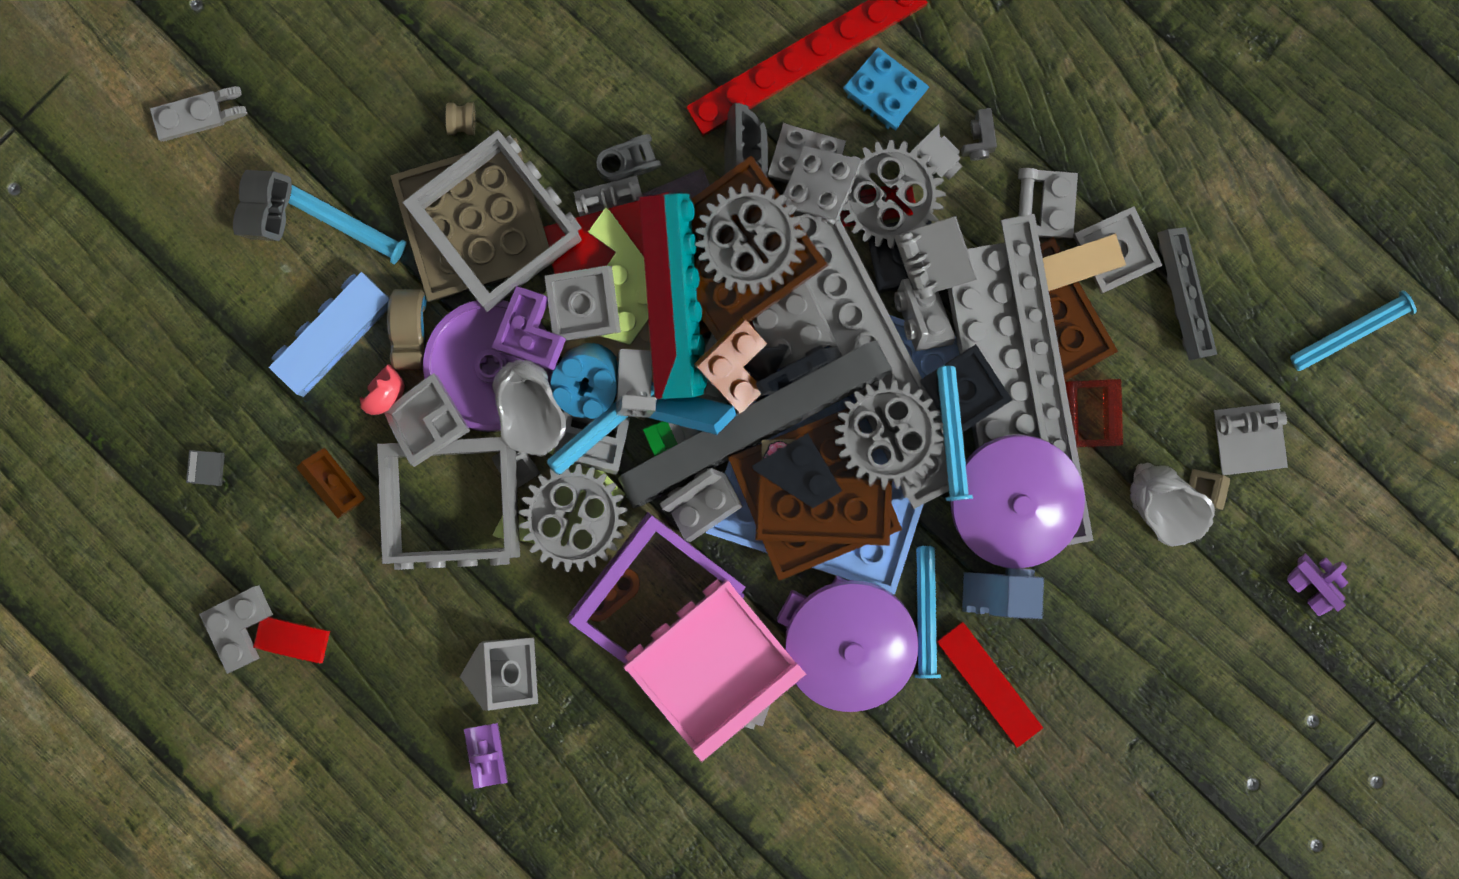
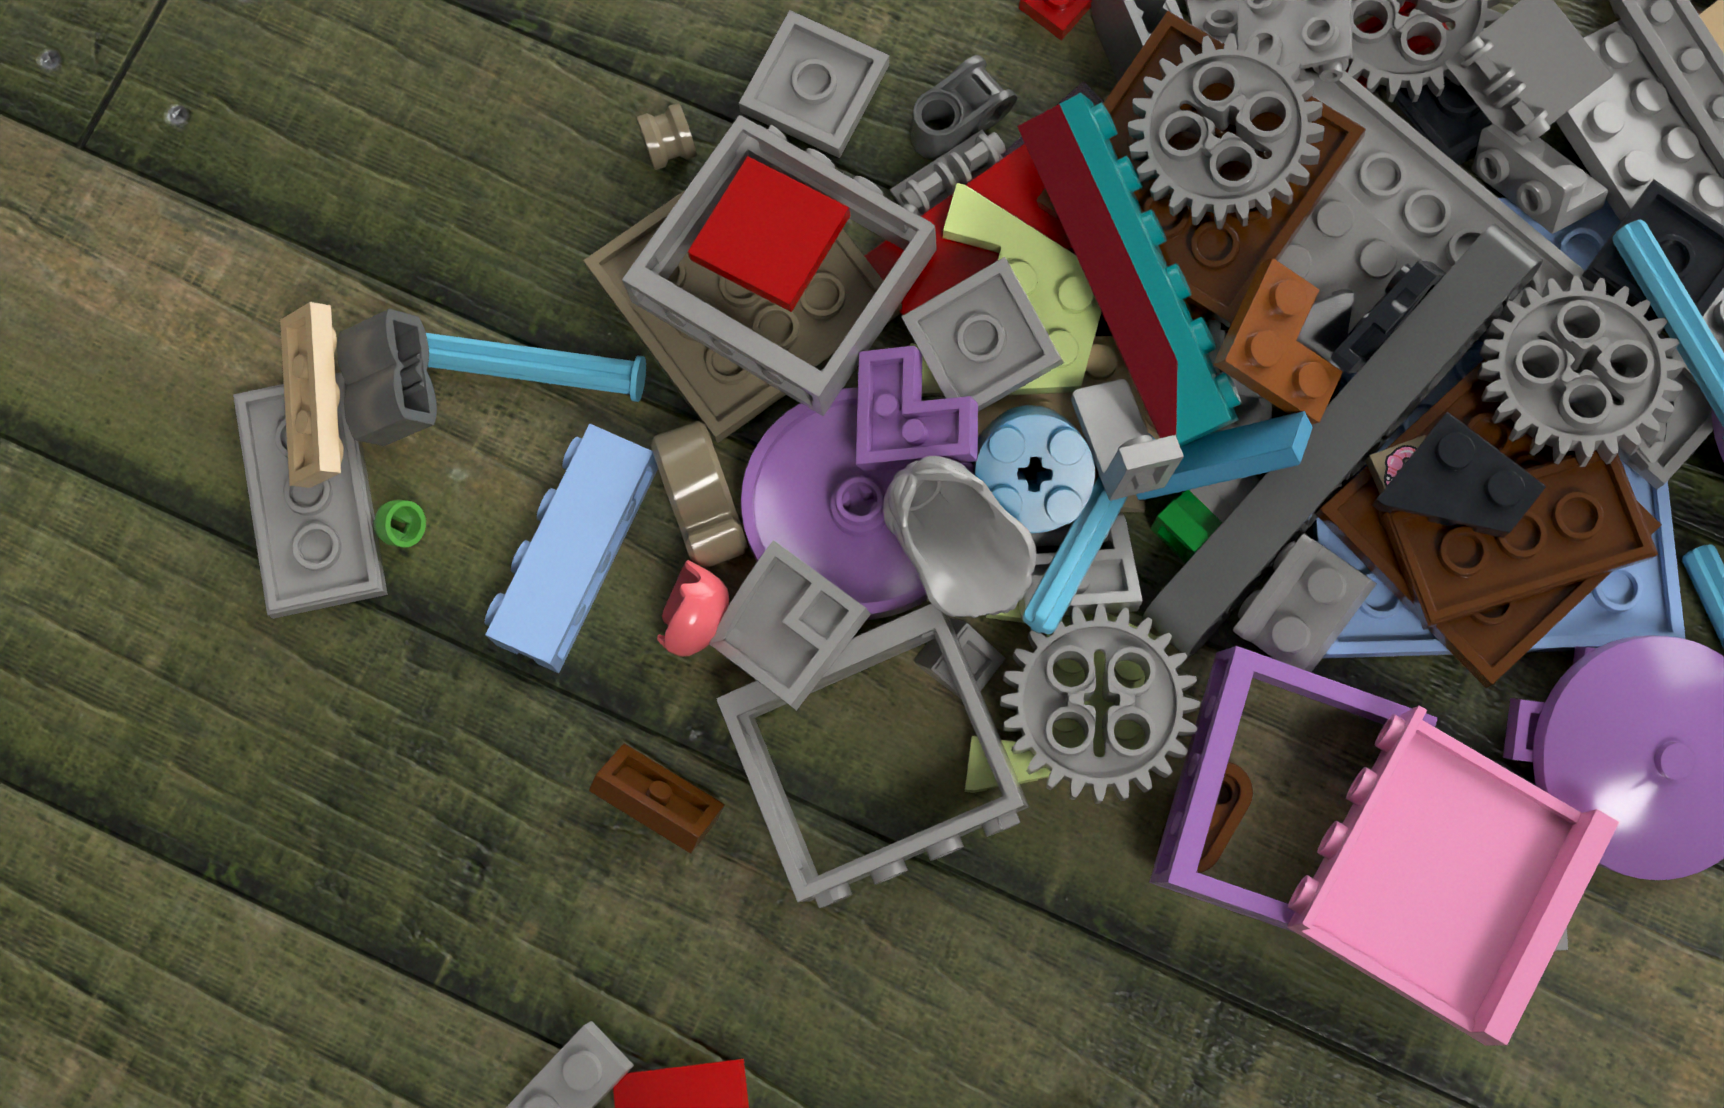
camera: 15 degrees left, 10 degrees down
light grey hinge [150,86,247,142] -> none
dark grey tile [186,450,225,486] -> none
light grey slope [460,637,538,711] -> none
none -> light grey tile [233,372,388,619]
none -> tan plate [280,302,344,488]
none -> bright green hinge [373,500,426,547]
none -> red tile [688,156,851,312]
none -> light grey plate [739,10,889,158]

